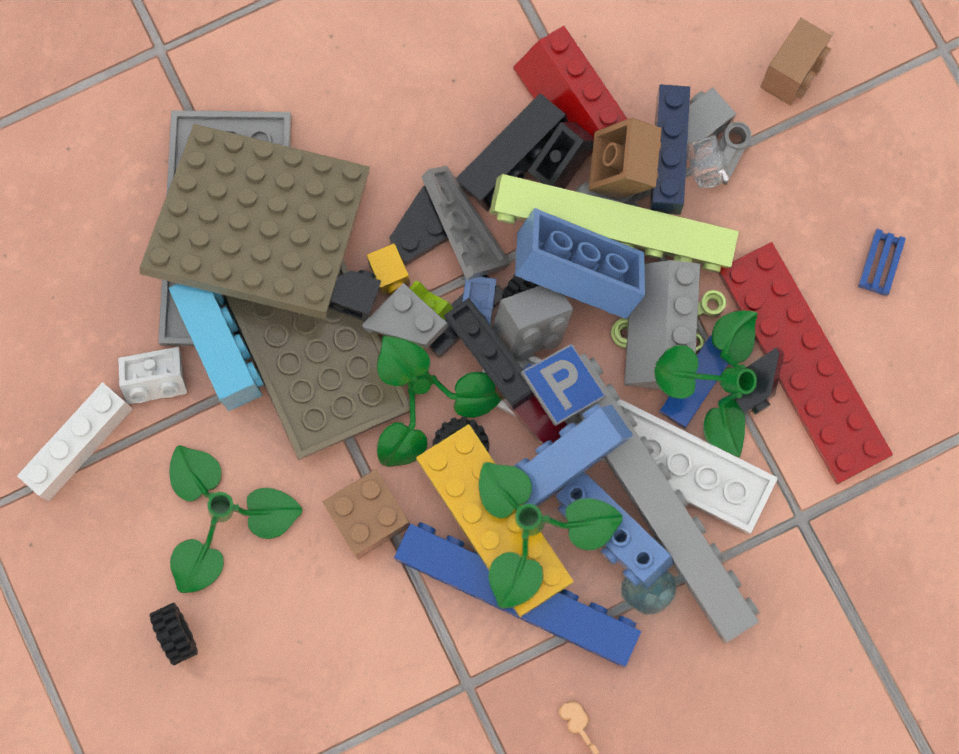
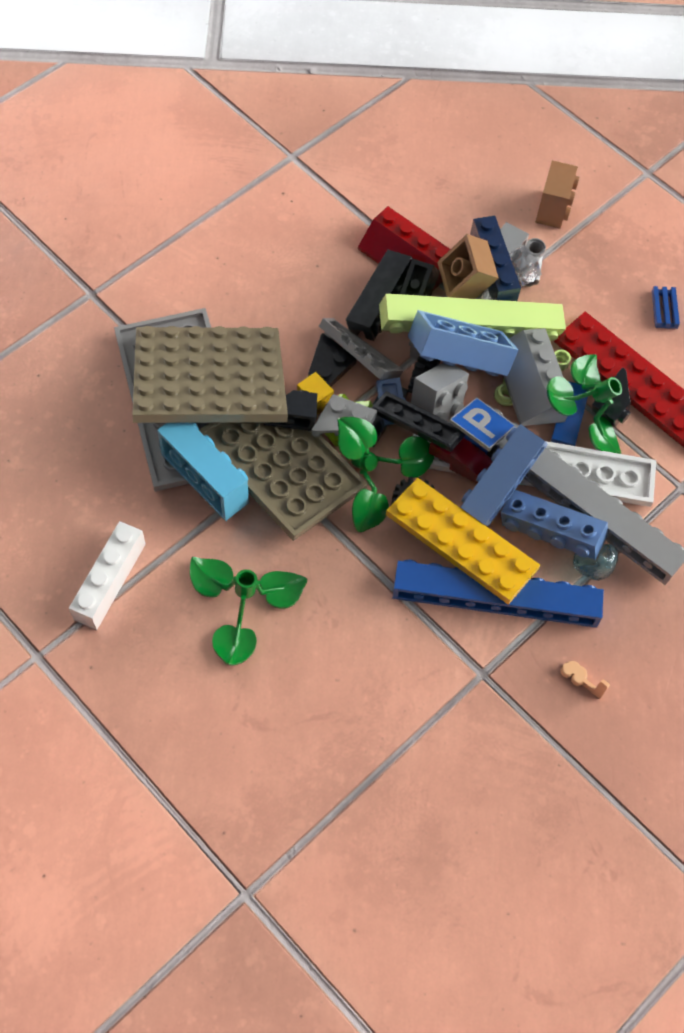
camera: 25 degrees left, 15 degrees down
white bracket [118,347,187,404] -> none
black tyre [149,603,198,666] -> none
medium nougat brick [322,469,410,559] -> none
green plant [479,462,623,608] -> none

